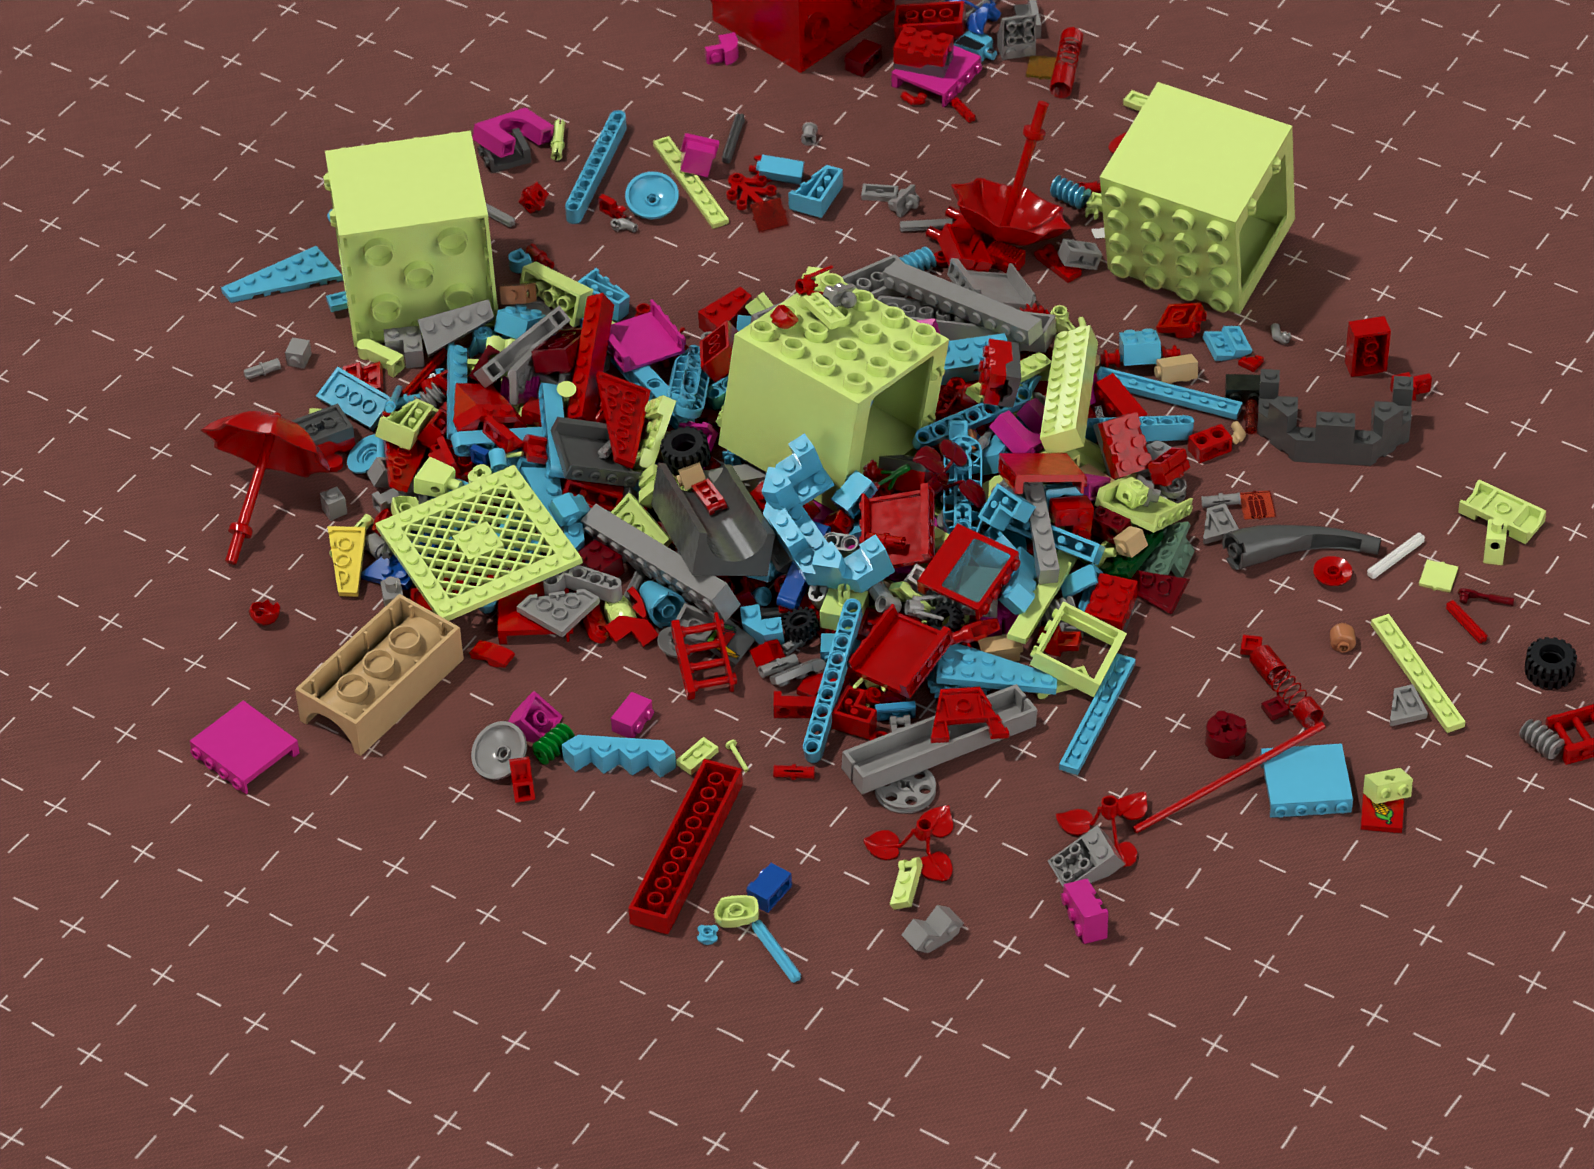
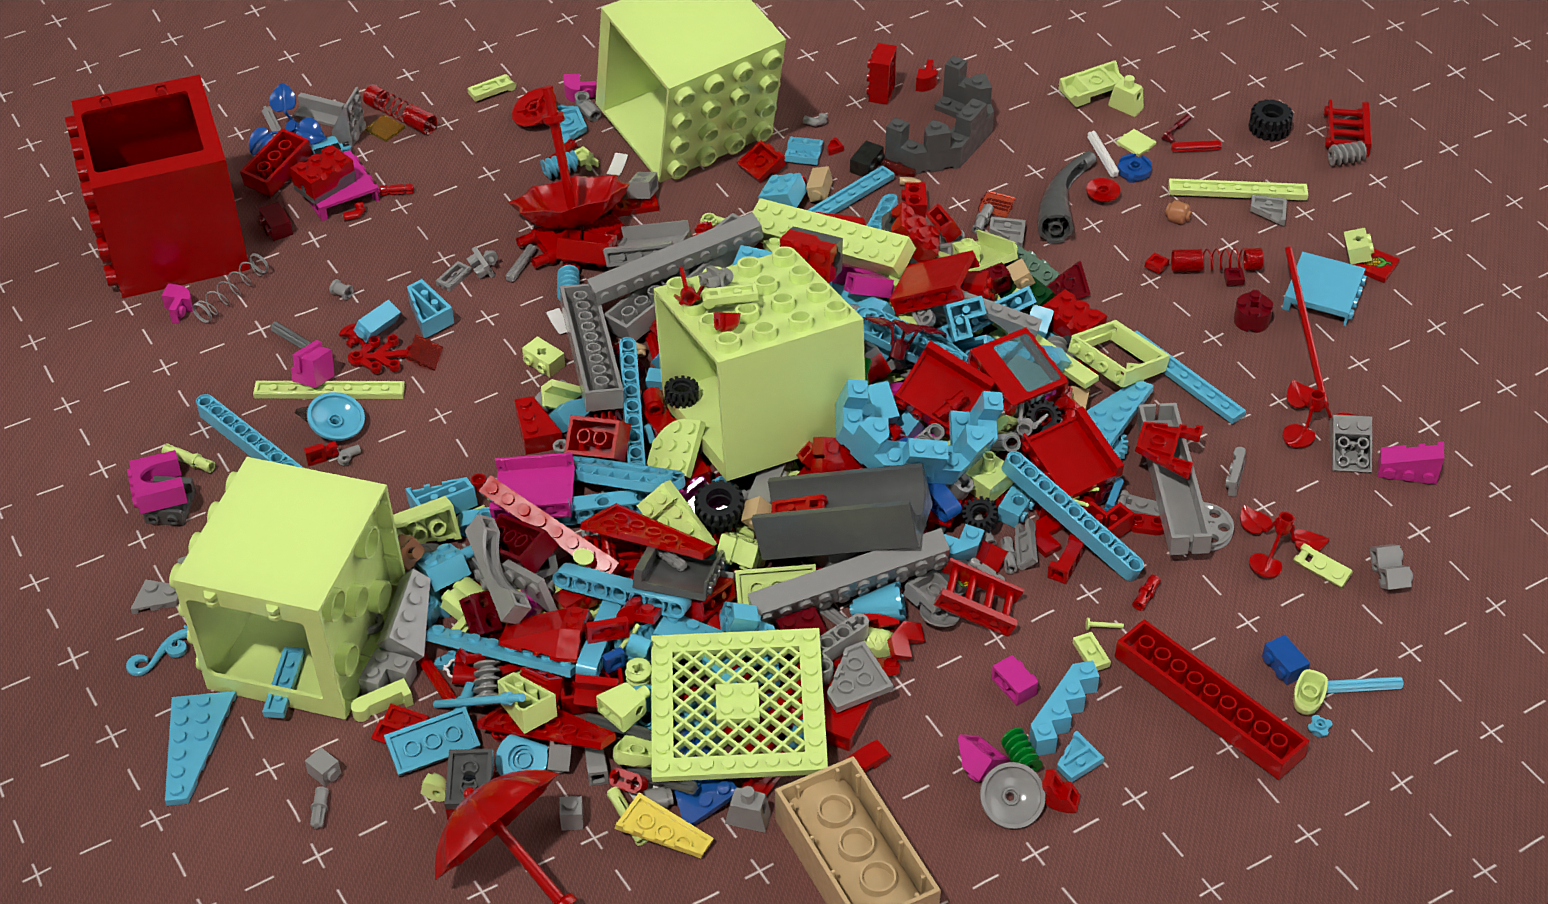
camera: 65 degrees left, 0 degrees up
none -> light grey piece [192,253,269,323]
none -> light grey axle [968,557,1005,581]
none -> medium azure wing [1057,731,1104,782]
none -> blue plate [1118,154,1152,183]
none -> light grey hinge [1225,447,1246,497]

